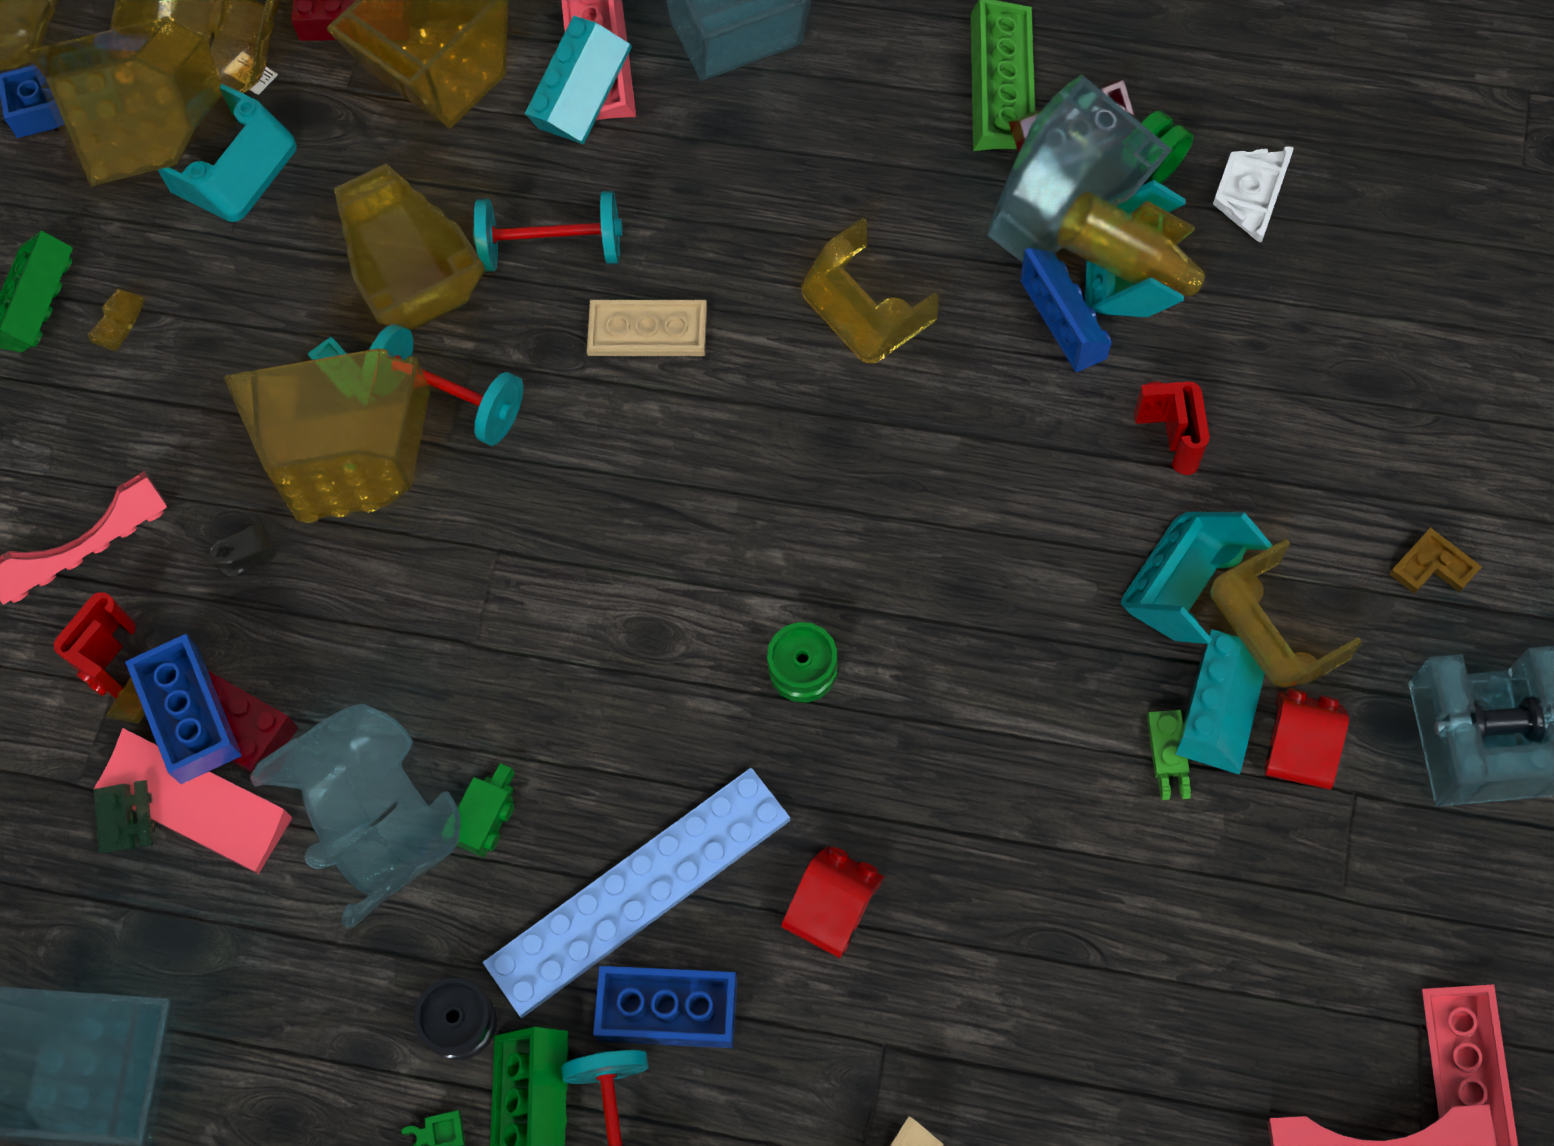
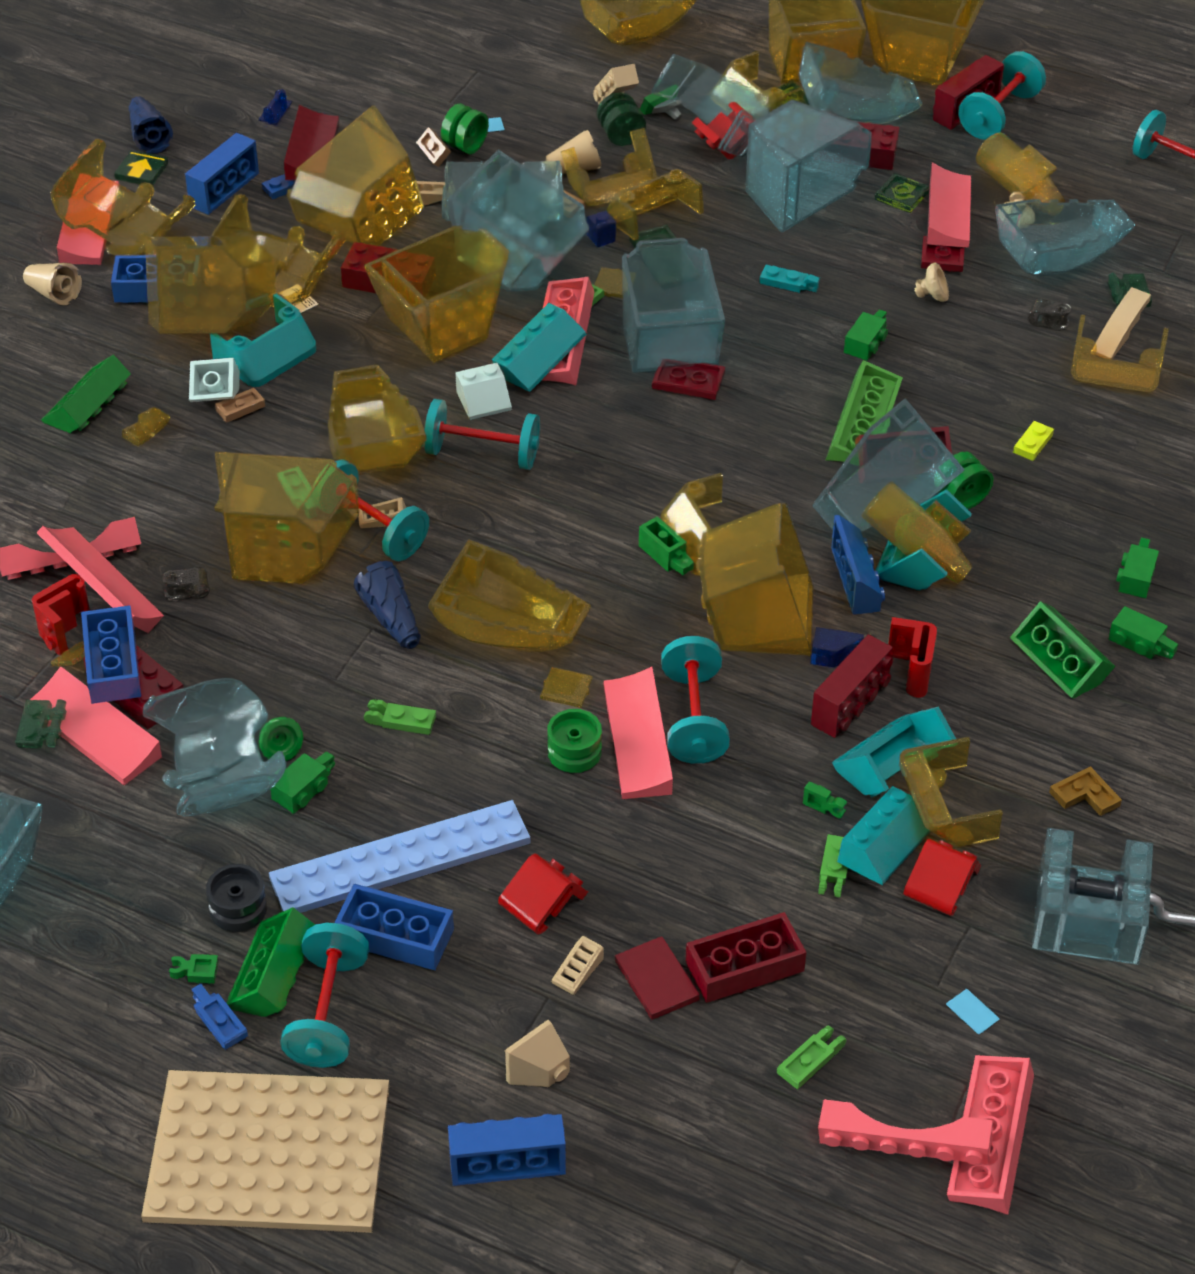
camera: 10 degrees right, 20 degrees down
tan plate [587,300,707,356] -> none
white wing [1213,147,1294,242] -> none
none -> coral arch [37,526,164,633]
none -> light aqua slope [189,358,240,402]
none -> medium nougat plate [215,388,265,423]
none -> green hair [258,716,304,763]
none -> dark blue cone [353,561,421,649]
none -> tan slope [358,497,406,528]
none -> bright green hinge [364,699,436,735]
none -> clear yellow windscreen [429,539,591,652]
none -> light aqua slope [456,363,512,420]
none -> clear yellow piece [540,667,592,708]
none -> tan slope [552,936,604,995]
none -> coral arch [604,667,673,799]
none -> dark red tile [615,936,700,1020]
none -> green hinge [639,517,694,575]
none -> dark red tile [652,355,726,400]
none -> teal piece [661,636,730,764]
none -> dark red brick [685,912,807,1003]
none -> clear yellow windscreen [696,503,814,655]
none -> bright green hinge [777,1025,847,1090]
none -> green plate [803,781,847,818]
none -> clear blue slope [811,627,864,668]
none -> dark red brick [811,634,893,738]
none -> medium azure sticker [946,989,999,1034]
none -> green slope [1010,601,1116,699]
none -> neon yellow plate [1013,421,1054,461]
none -> green hinge [1108,606,1178,659]
none -> green hinge [1116,537,1159,599]

